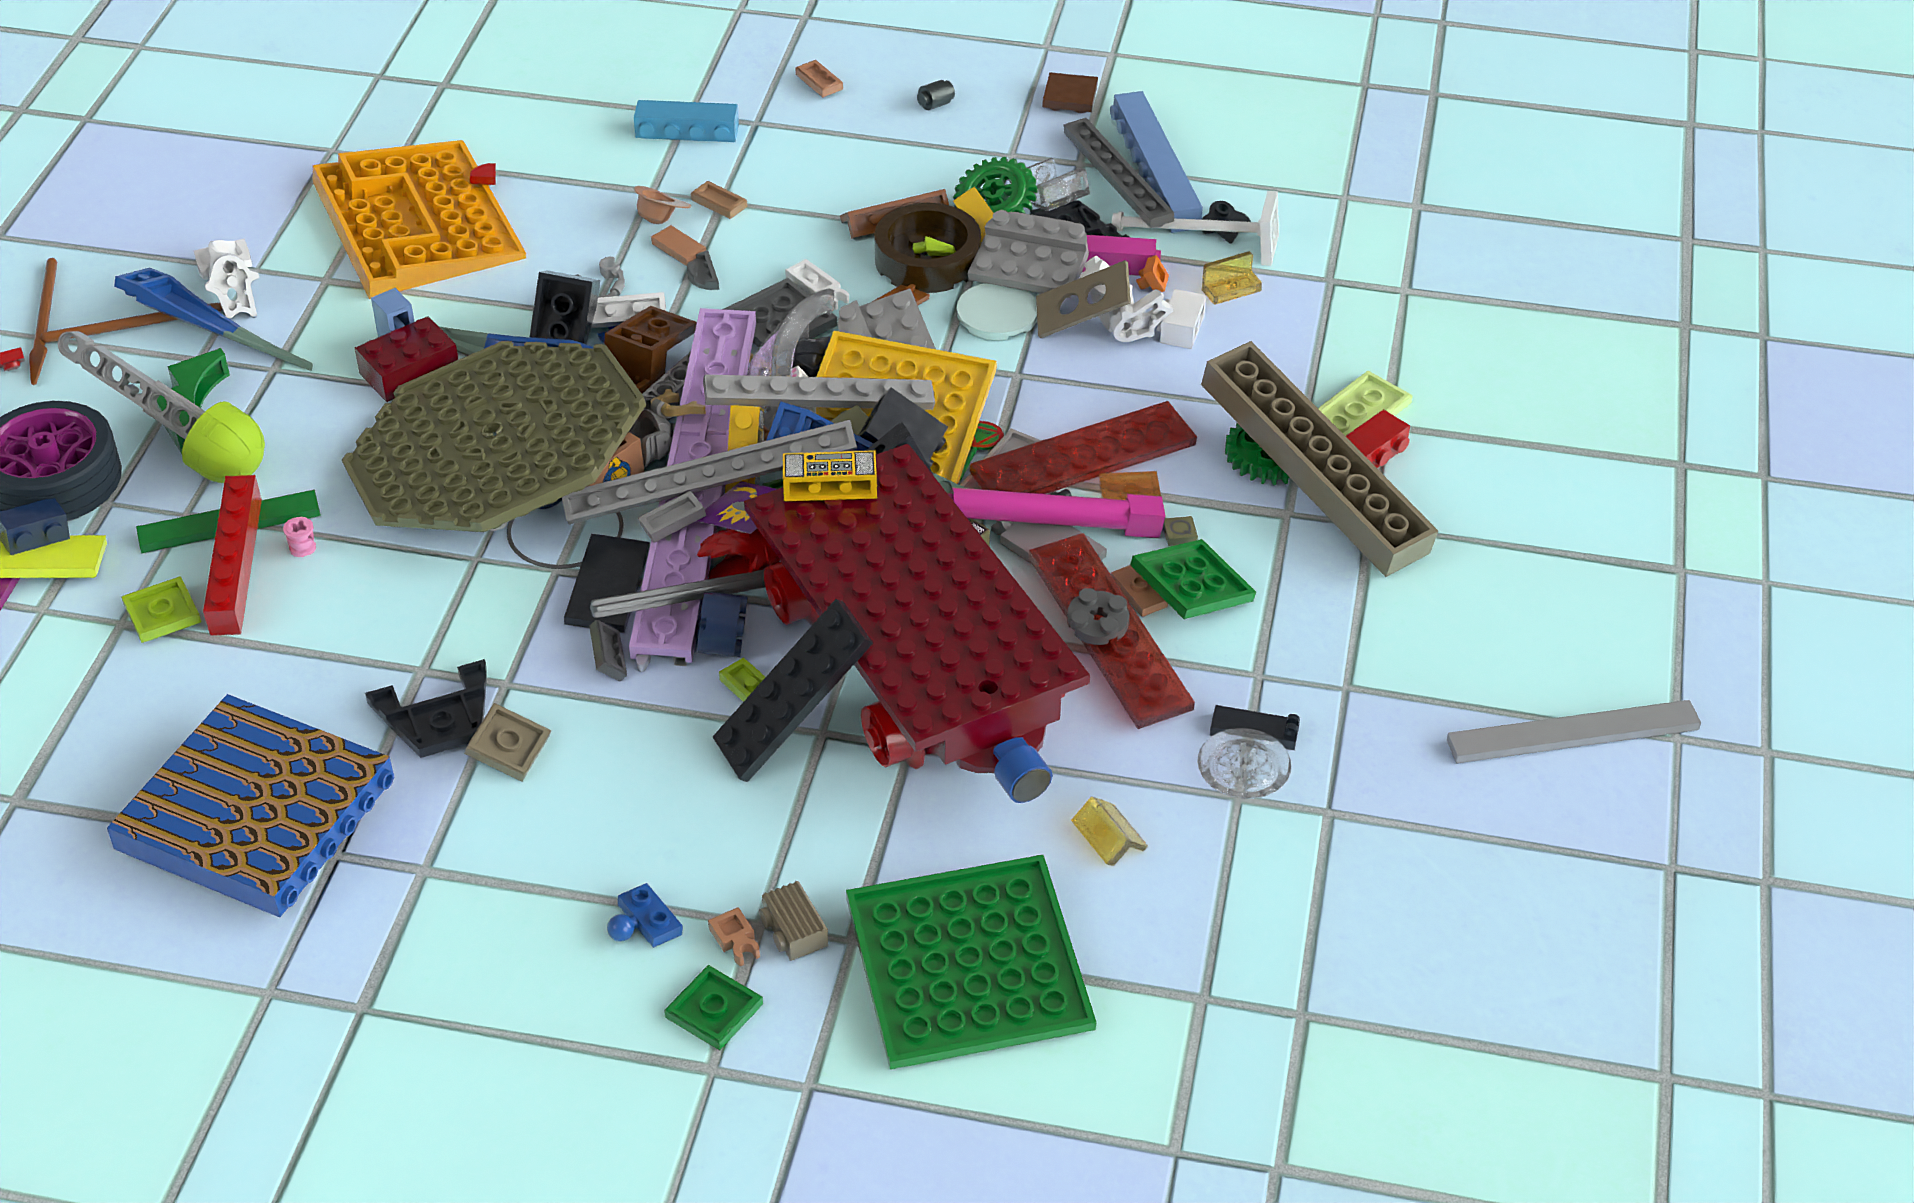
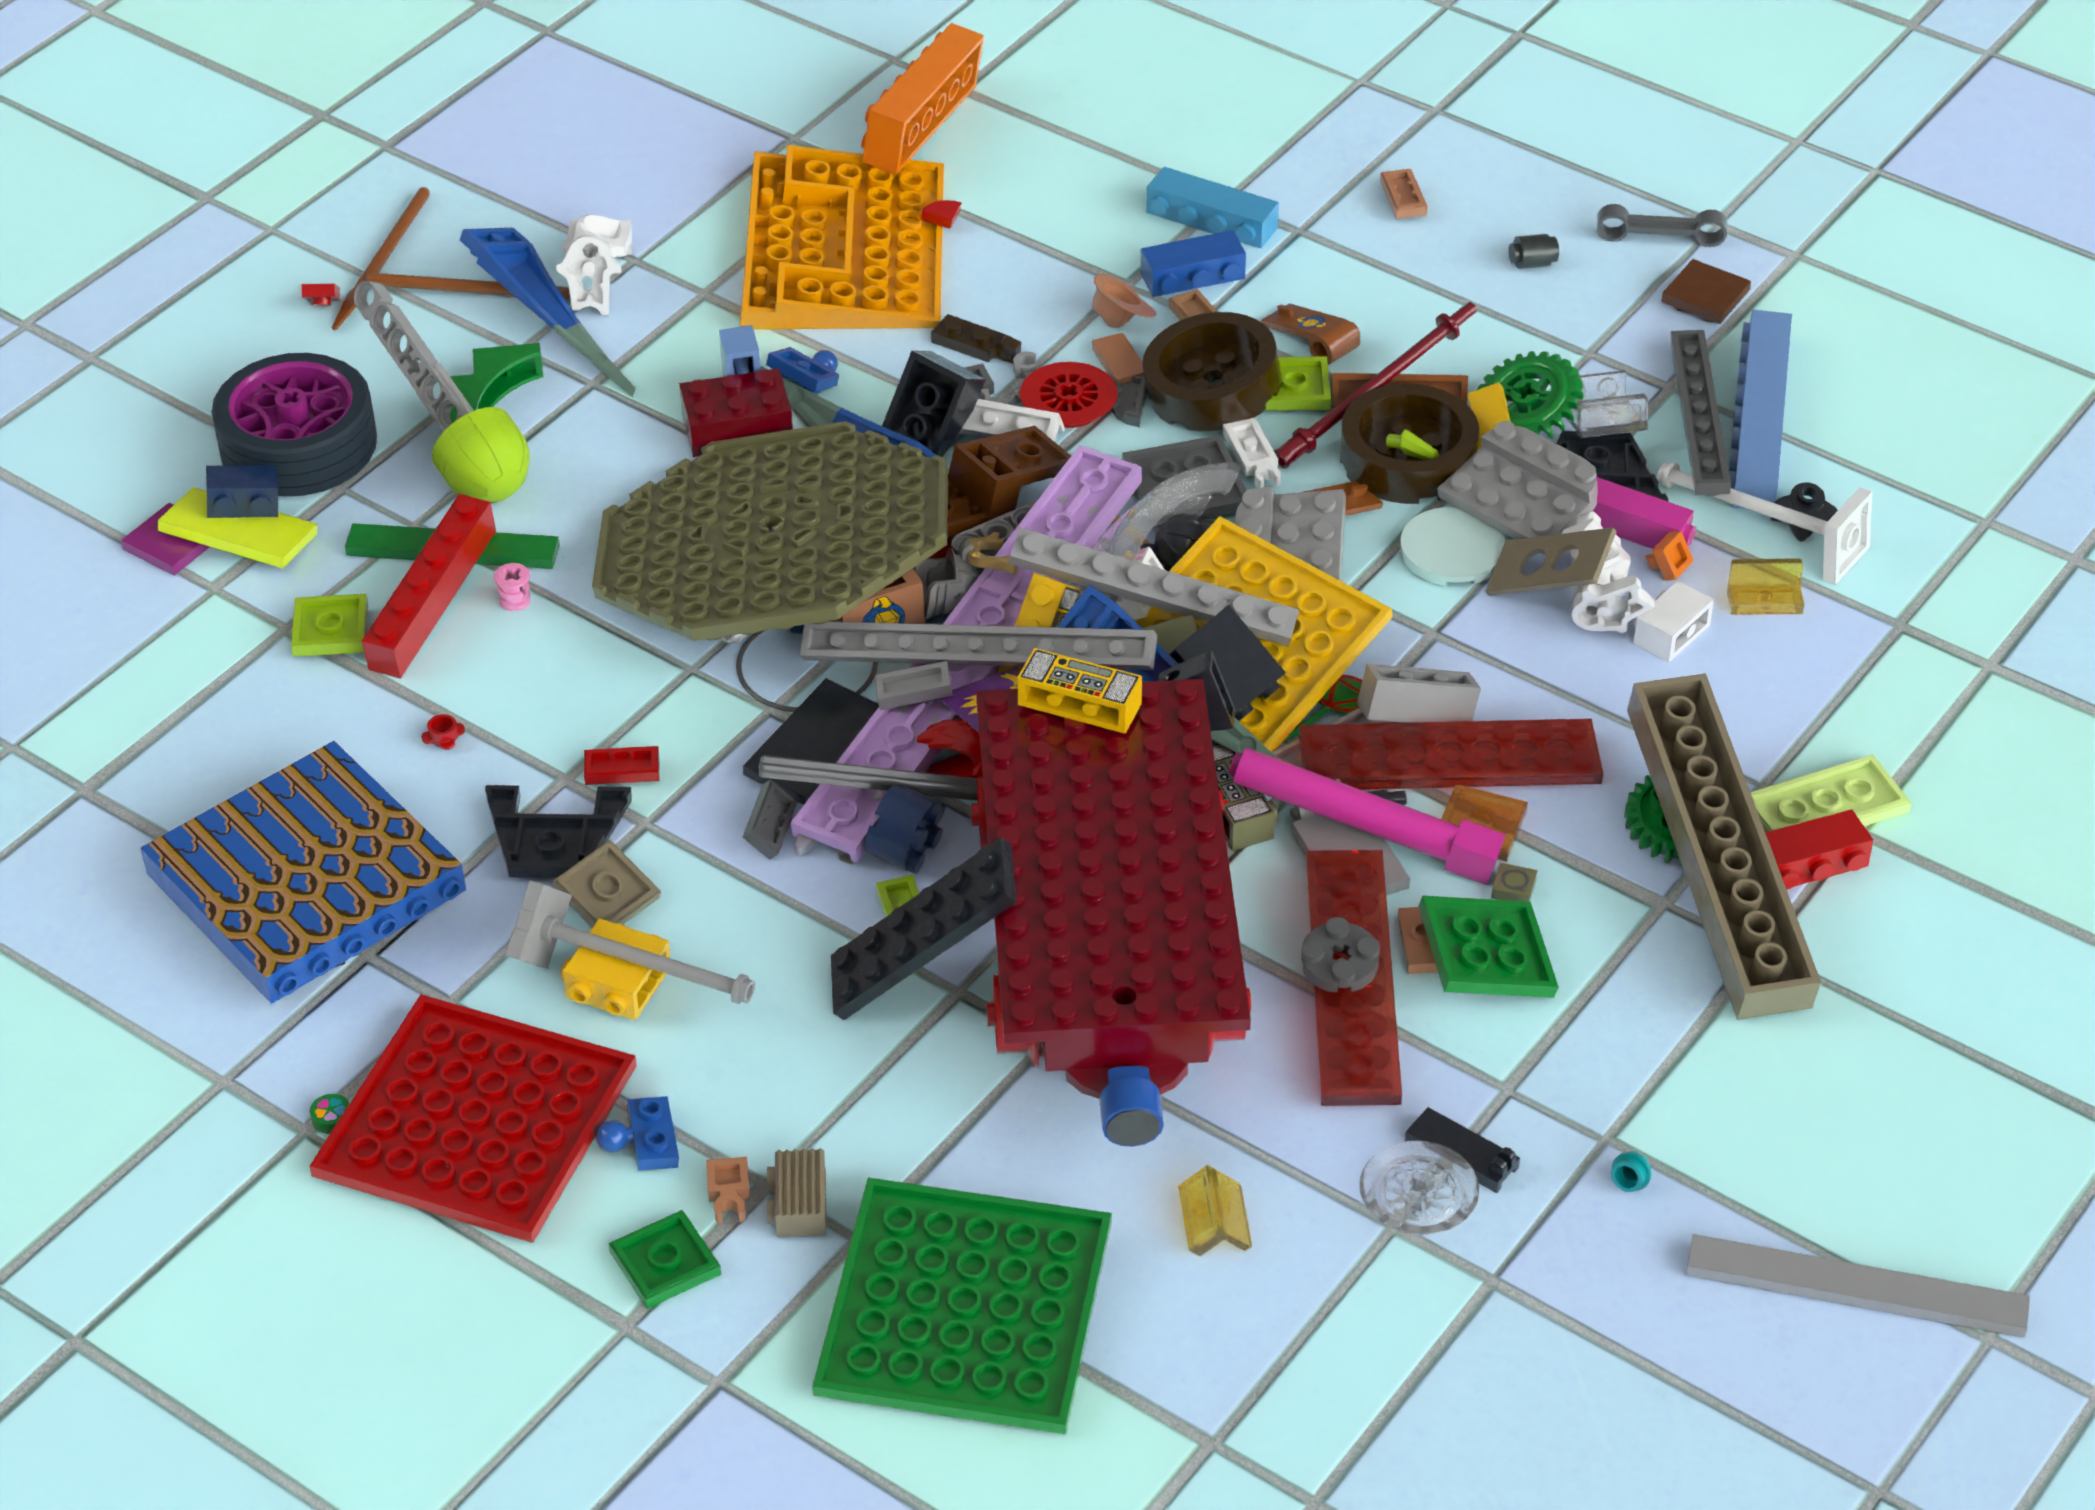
camera: 25 degrees right, 0 degrees up
none -> red plate [309,994,637,1243]
none -> green tile [310,1094,350,1134]
none -> red plate [421,714,465,750]
none -> light grey tile [505,880,755,1004]
none -> yellow brick [561,918,671,1021]
none -> red plate [584,746,660,785]
none -> blue plate [766,347,840,393]
none -> orange brick [861,23,984,175]
none -> dark brown hinge [931,314,1022,364]
none -> red piece [1020,362,1118,428]
none -> blue brick [1140,230,1246,297]
none -> dark brown brick [1142,312,1282,431]
none -> dark orange door [1261,303,1360,365]
none -> lime plate [1264,356,1331,411]
none -> dark red bar [1274,302,1477,469]
none -> light grey brick [1357,664,1481,730]
none -> dark grey piece [1597,204,1727,247]
none -> teal plate [1611,1151,1652,1192]

